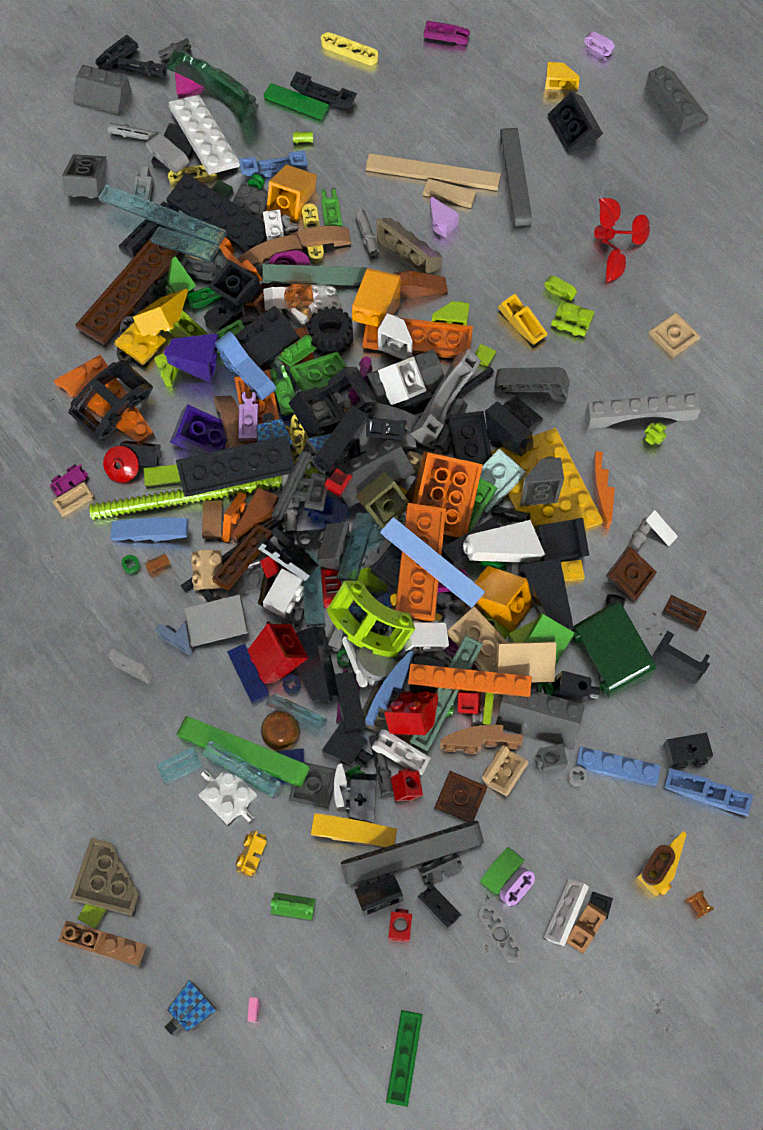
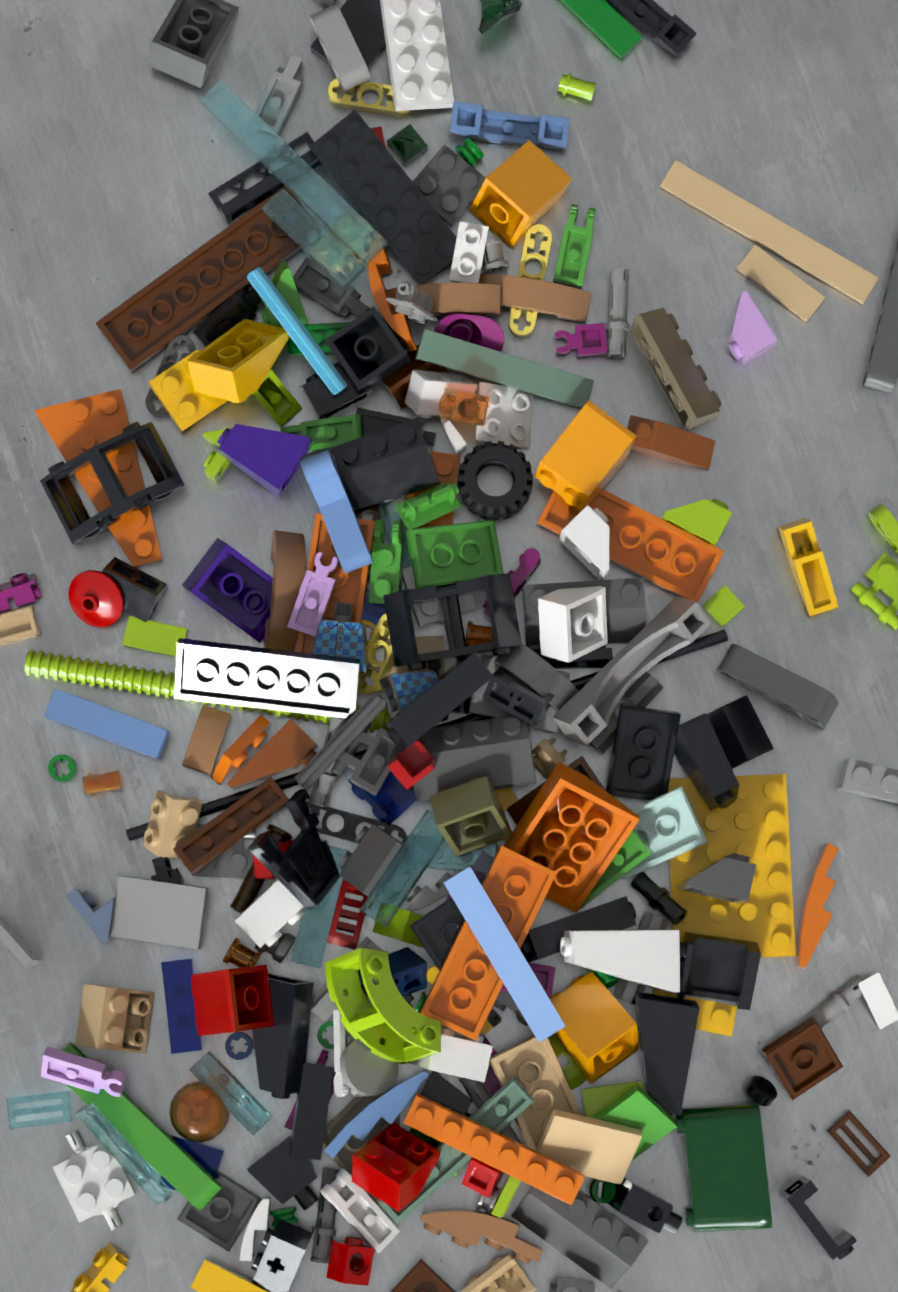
camera: 15 degrees right, 15 degrees up
none -> lavender plate [41,1046,126,1097]
none -> tan slope [75,984,154,1053]
none -> medium azure axle [247,267,347,395]
none -> light grey hinge [386,281,437,324]
none -> magenta plate [554,323,608,357]

